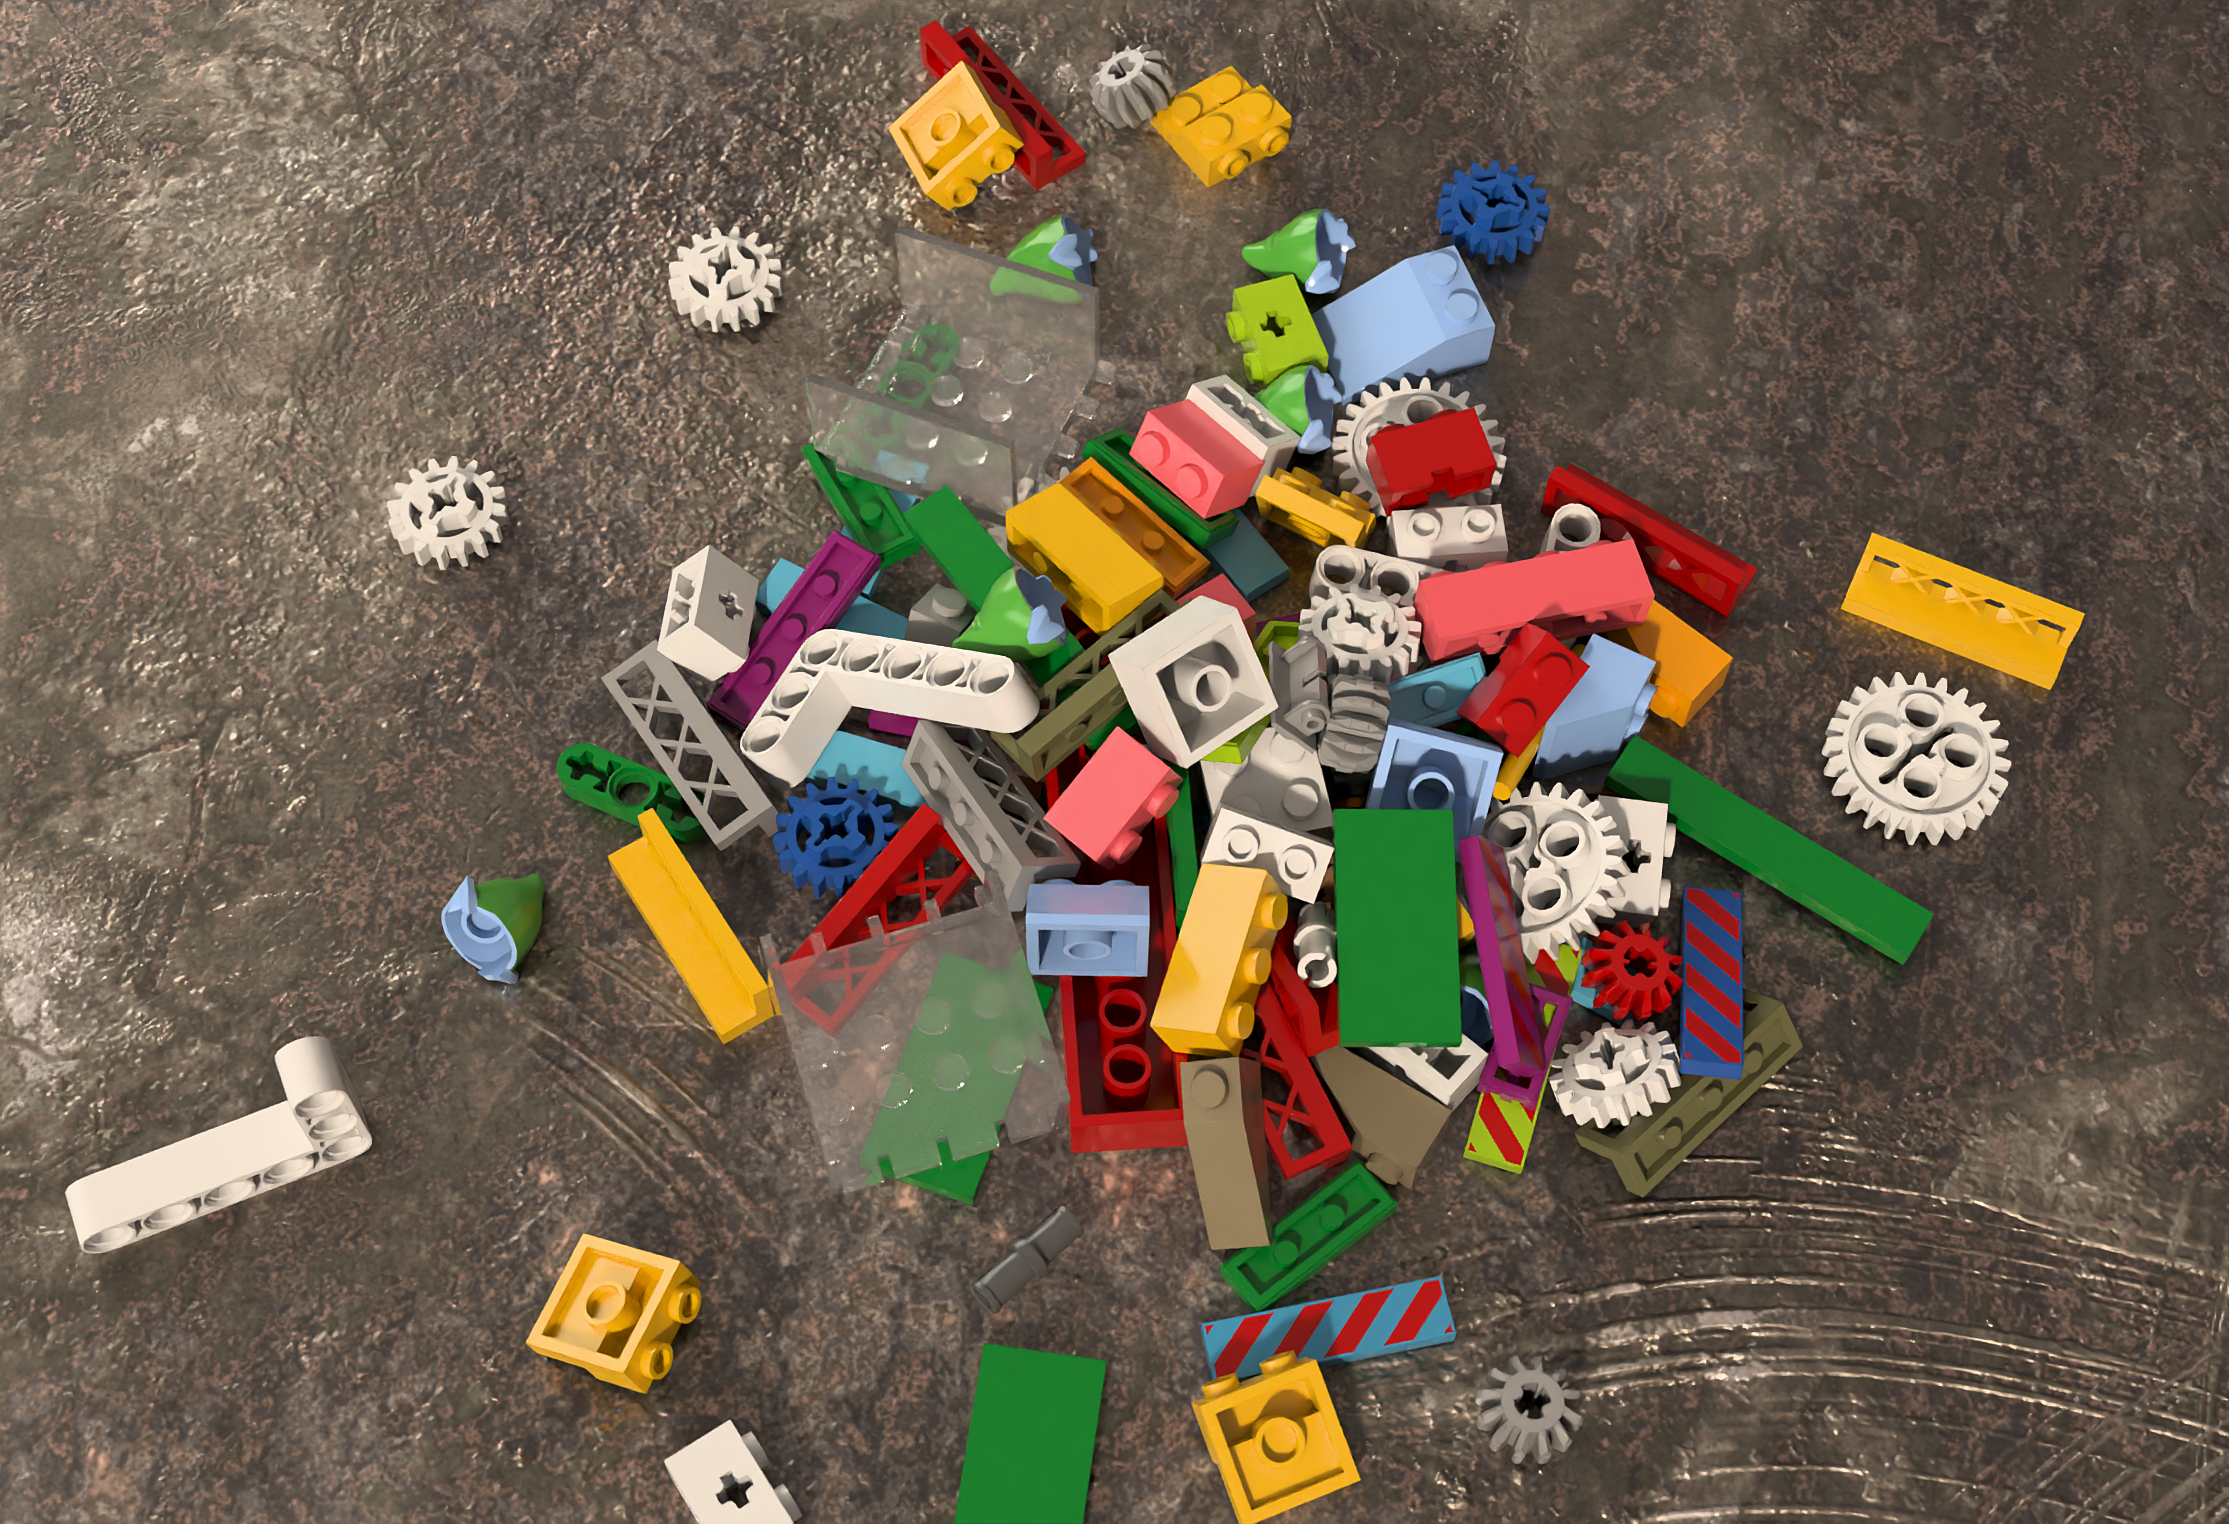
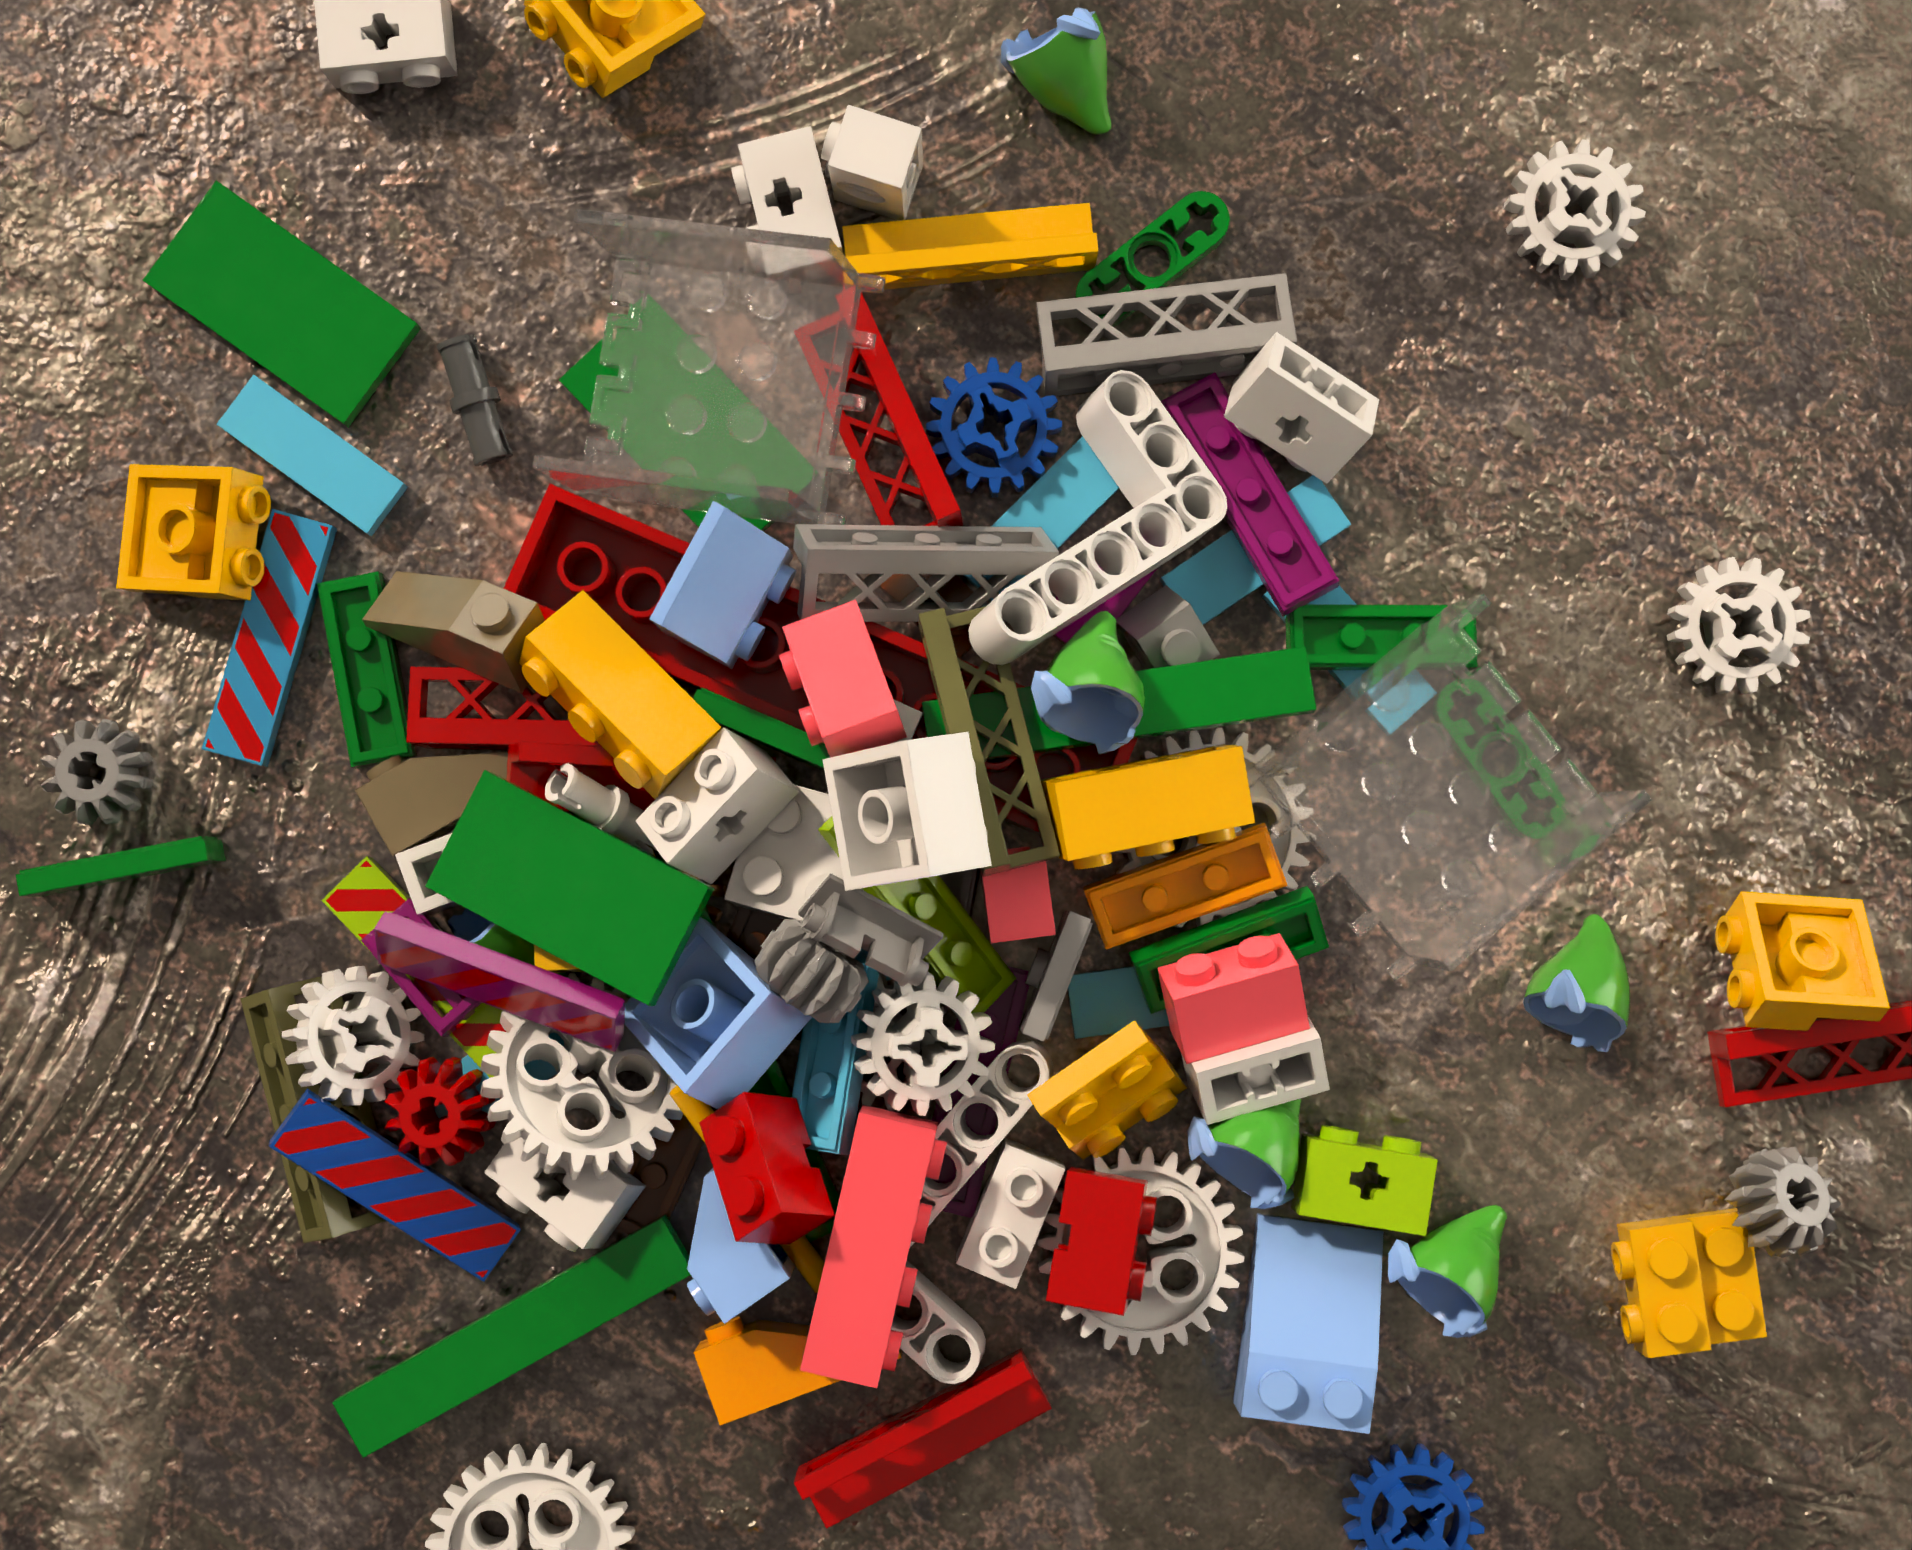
camera: 120 degrees right, 25 degrees up
none -> green tile [15,836,226,897]
none -> medium azure tile [216,374,408,536]
none -> white brick [731,126,844,280]
none -> white brick [821,105,923,221]
none -> light grey plate [1019,910,1093,1042]

